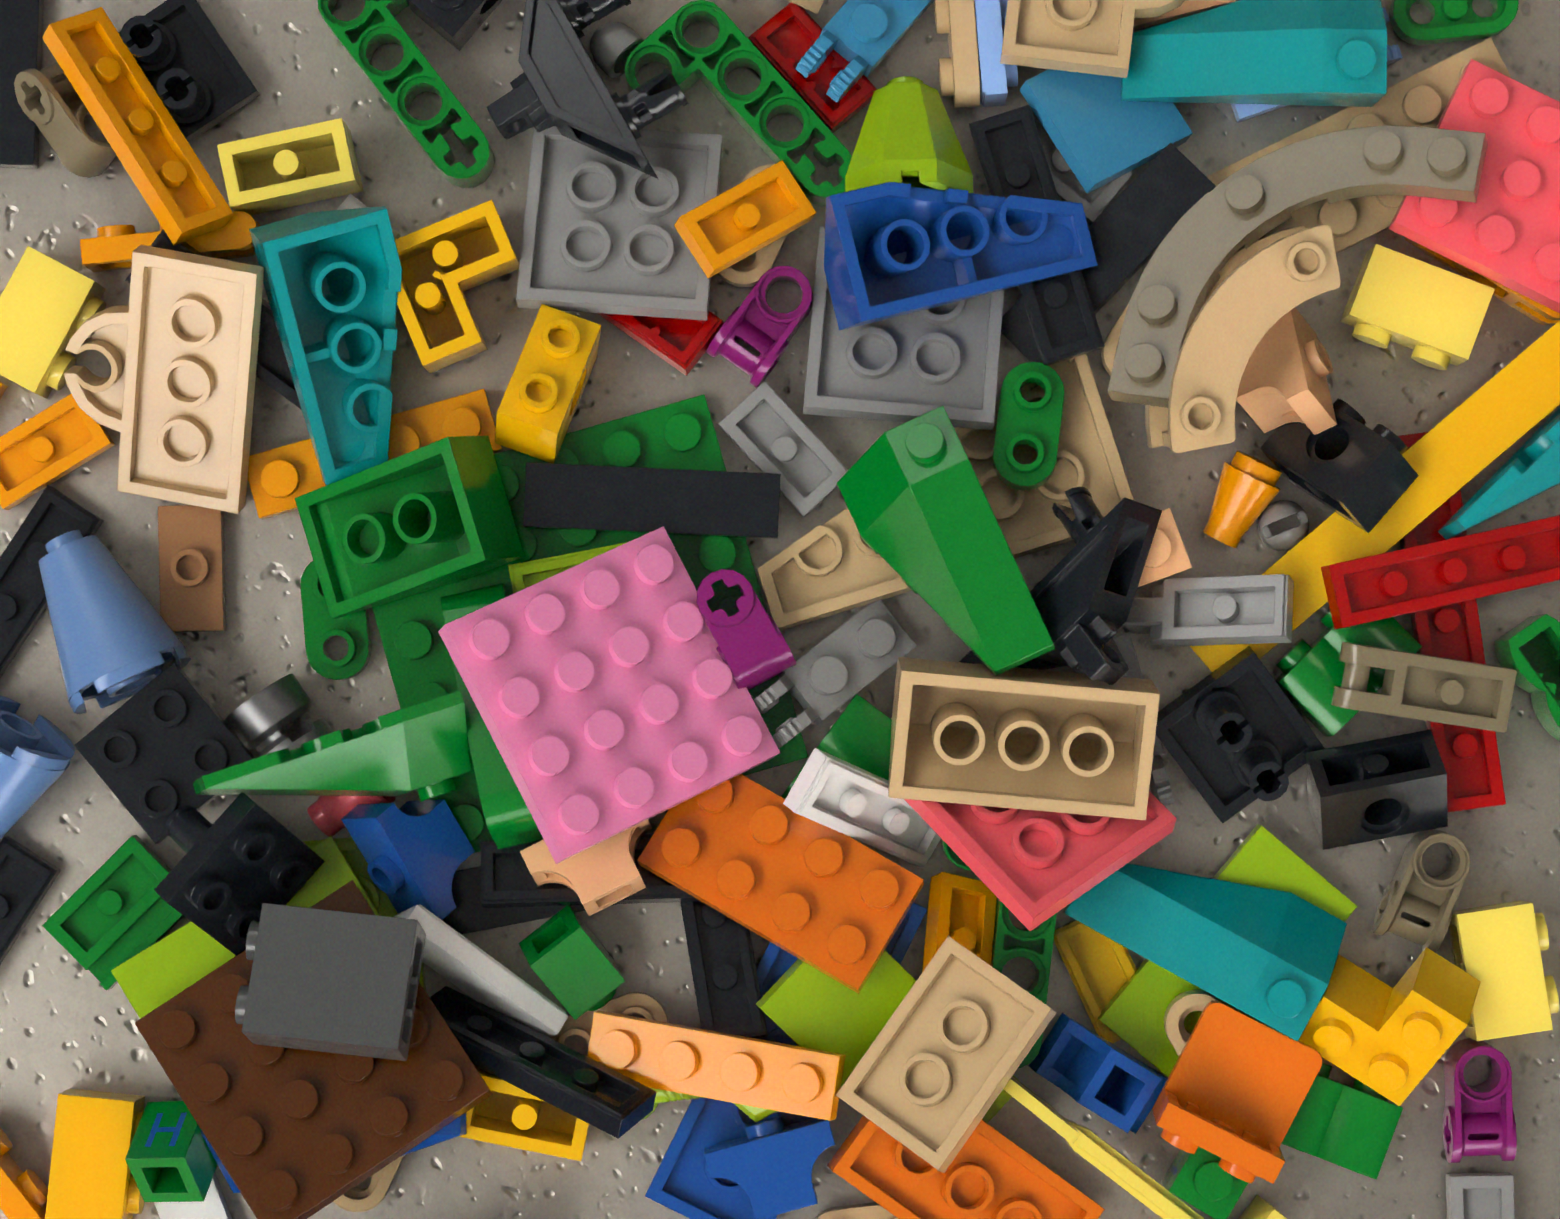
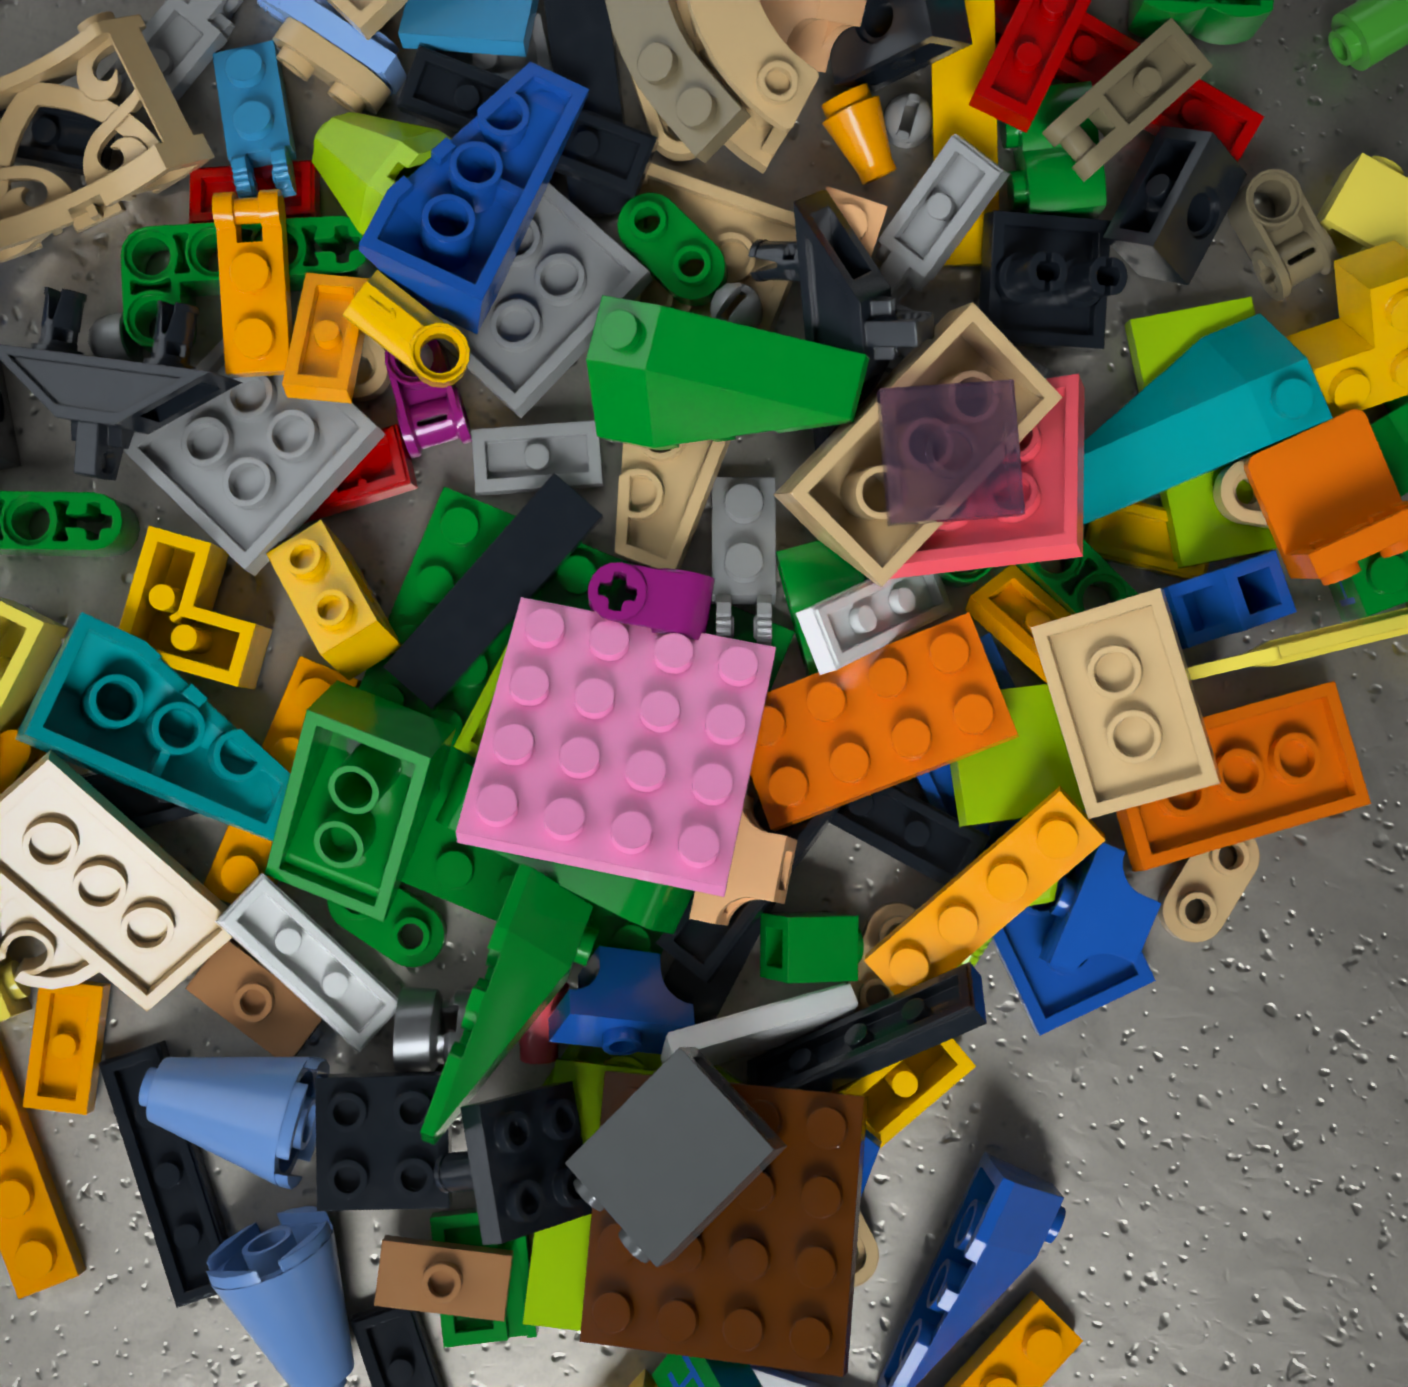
camera: 55 degrees left, 0 degrees up
none -> light orange plate [212,189,293,378]
none -> white tile [215,873,398,1052]
none -> yellow piece [343,270,470,388]
none -> medium nougat plate [374,1235,514,1322]
none -> light grey hinge [710,282,763,328]
none -> clear purple tile [877,379,1025,526]

